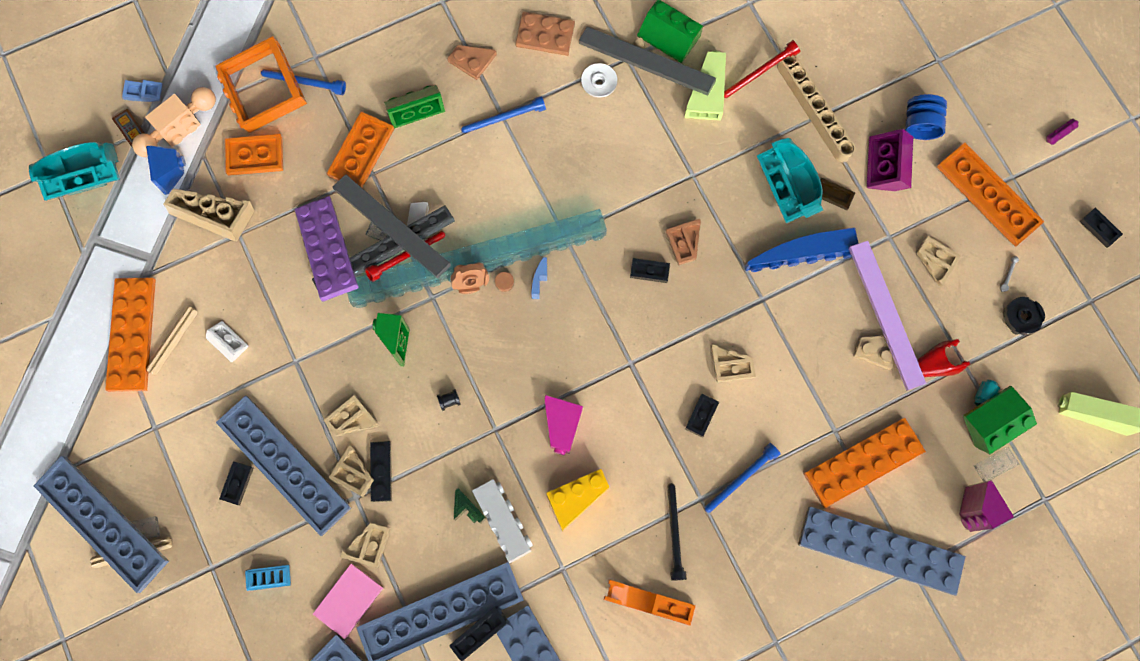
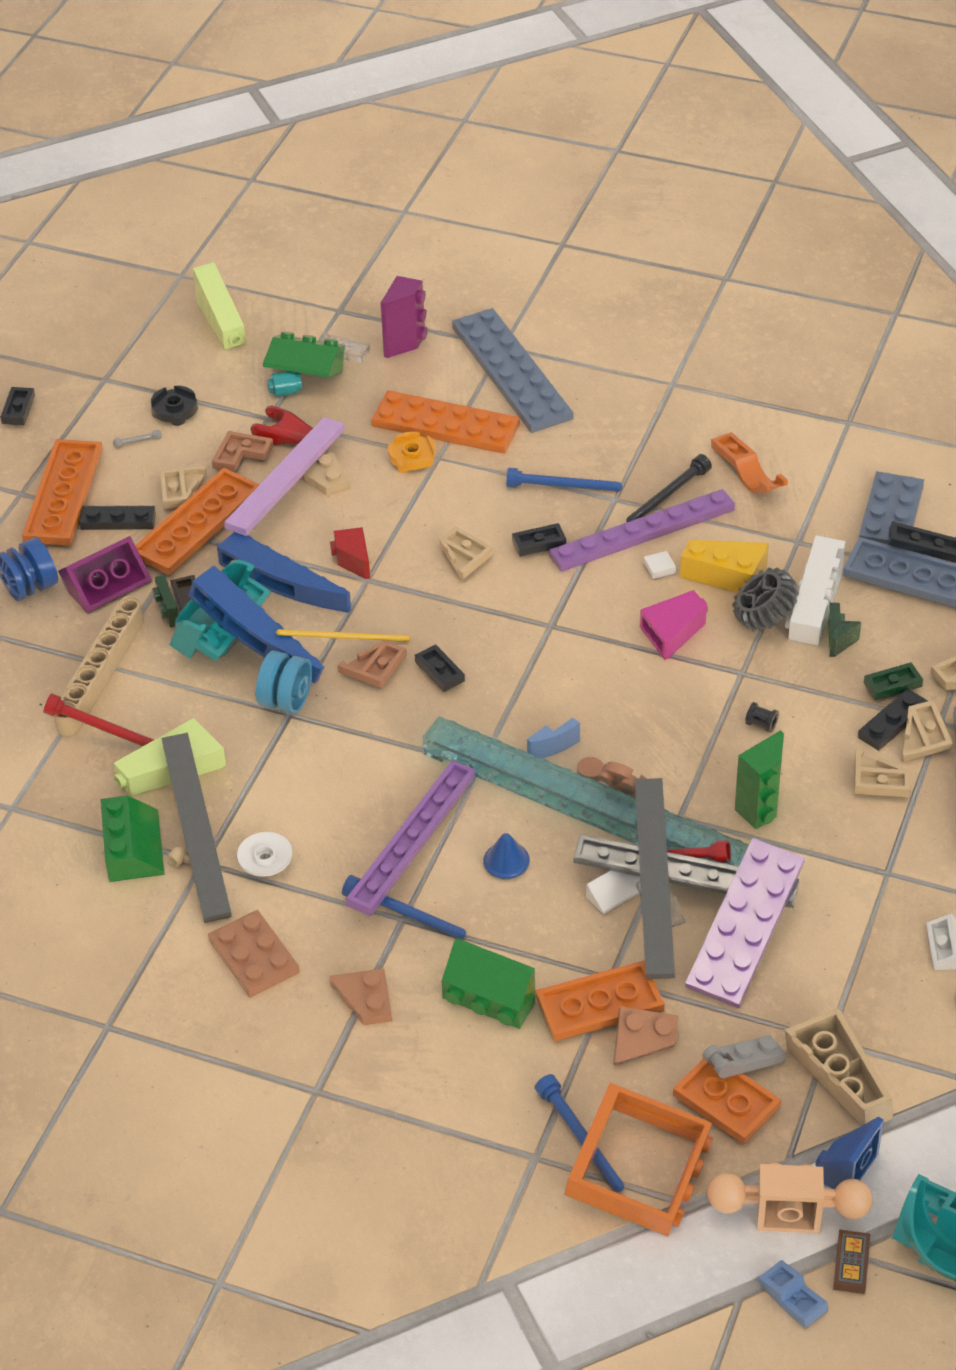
camera: 130 degrees left, 30 degrees down
none -> black plate [80,506,156,530]
none -> orange plate [135,468,260,576]
none -> dark green plate [152,575,178,628]
none -> blue slope [188,566,324,683]
none -> nougat plate [212,431,273,472]
none -> dark azure wheel [255,650,312,714]
none -> yellow axle [275,629,411,642]
none -> red slope [330,527,370,579]
none -> medium lavender plate [346,760,476,916]
none -> light orange plate [388,432,436,473]
none -> blue hat [483,833,530,879]
none -> medium lavender plate [550,489,735,572]
none -> nougat wing [613,1007,679,1065]
none -> white tile [644,551,676,579]
none -> light grey plate [702,1035,787,1078]
none -> dark grey gear [732,567,799,631]
none -> dark green plate [864,662,923,701]

